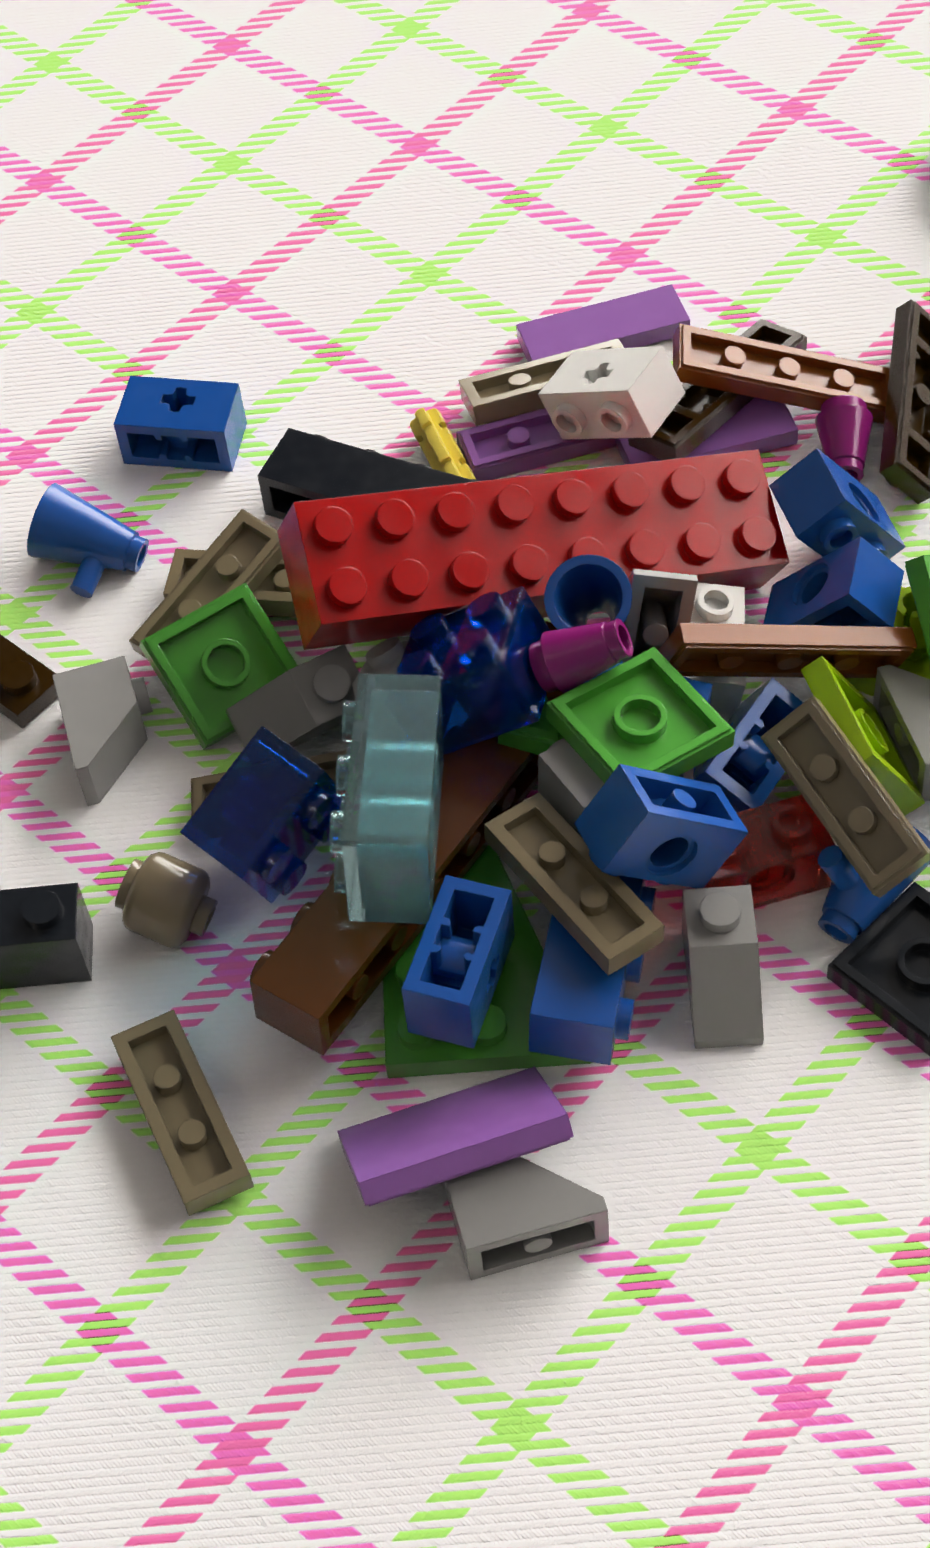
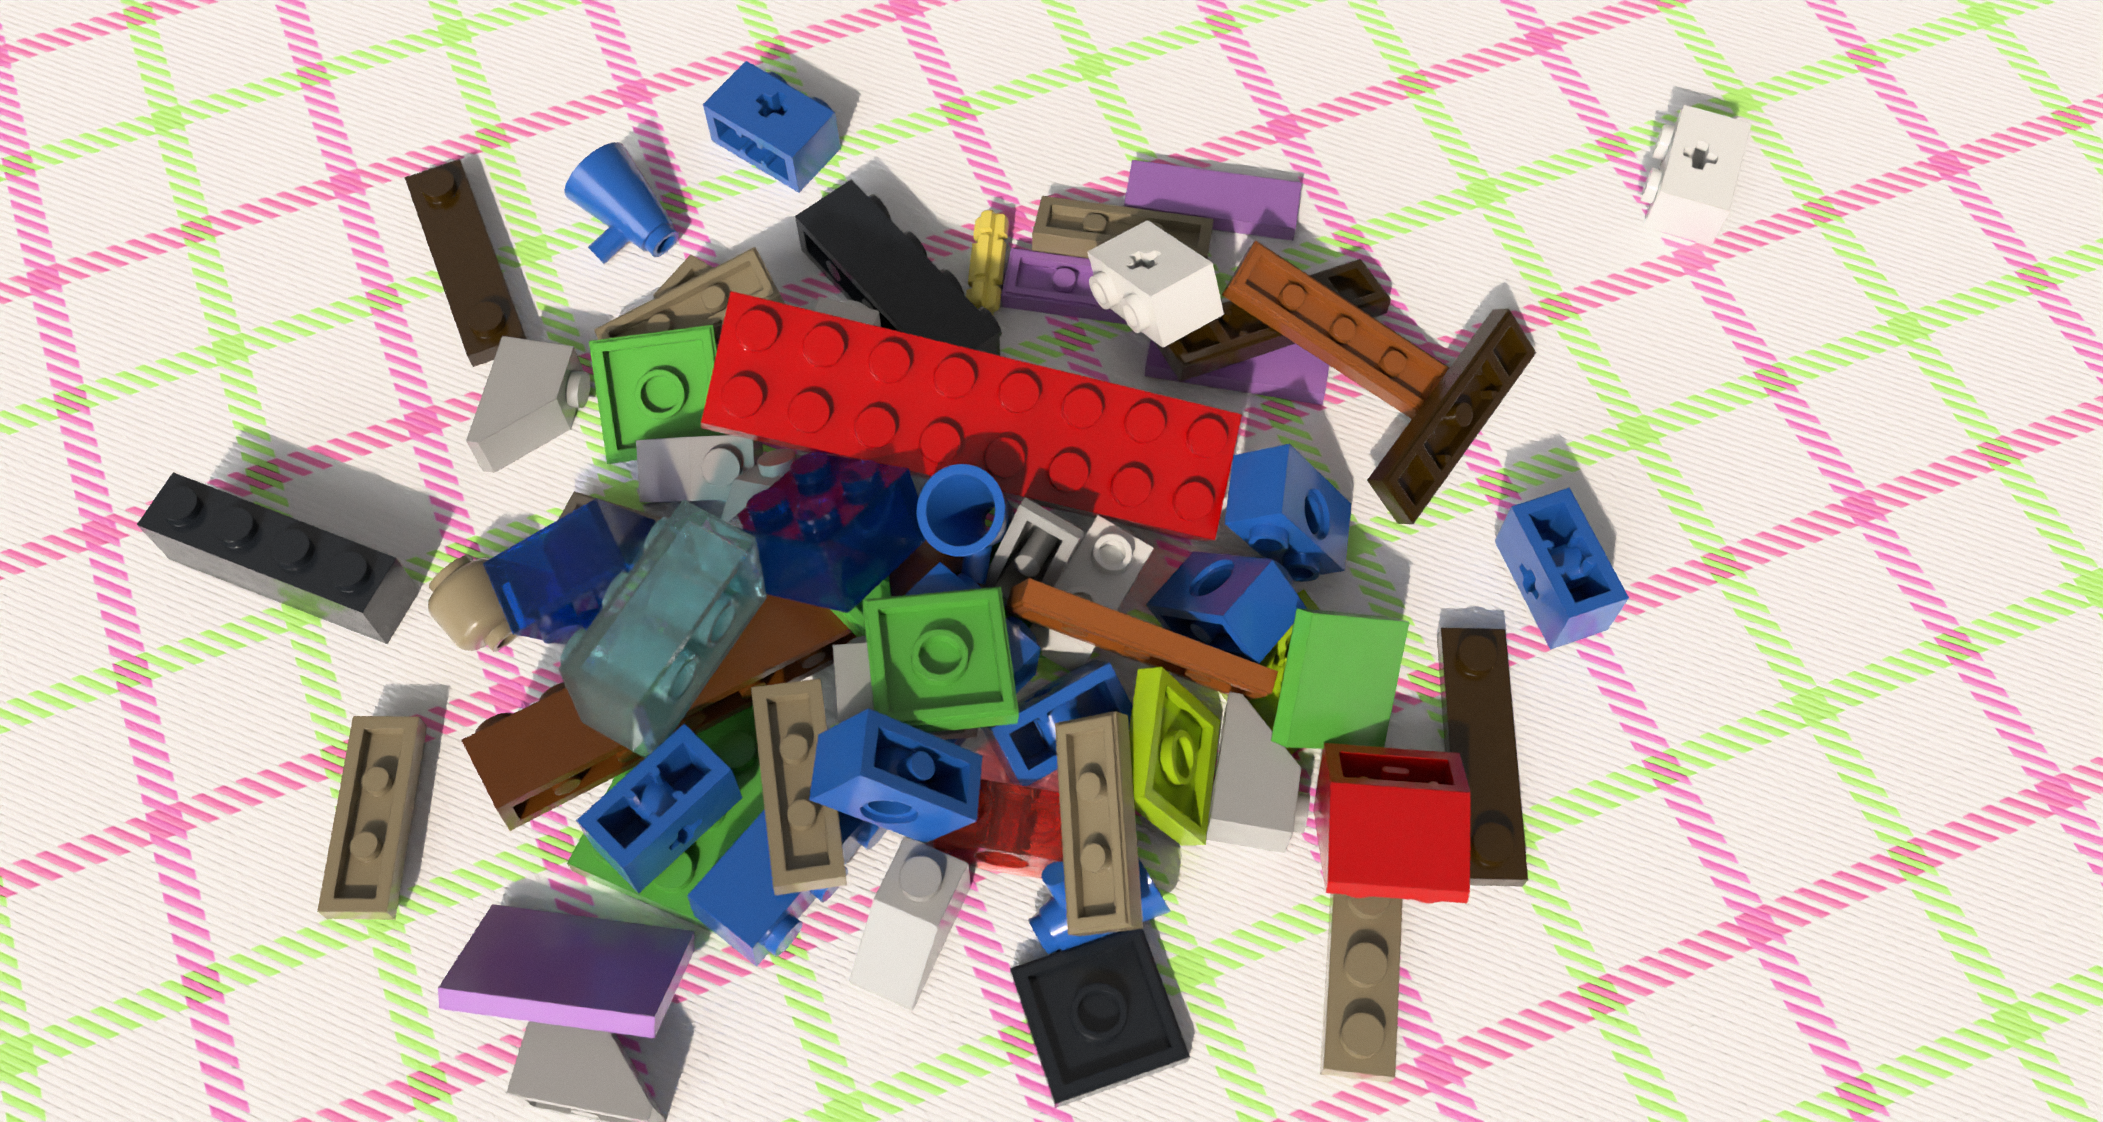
camera: 20 degrees right, 10 degrees up
magenta cone [529,618,633,693] -> none
magenta cone [815,395,873,482] -> none

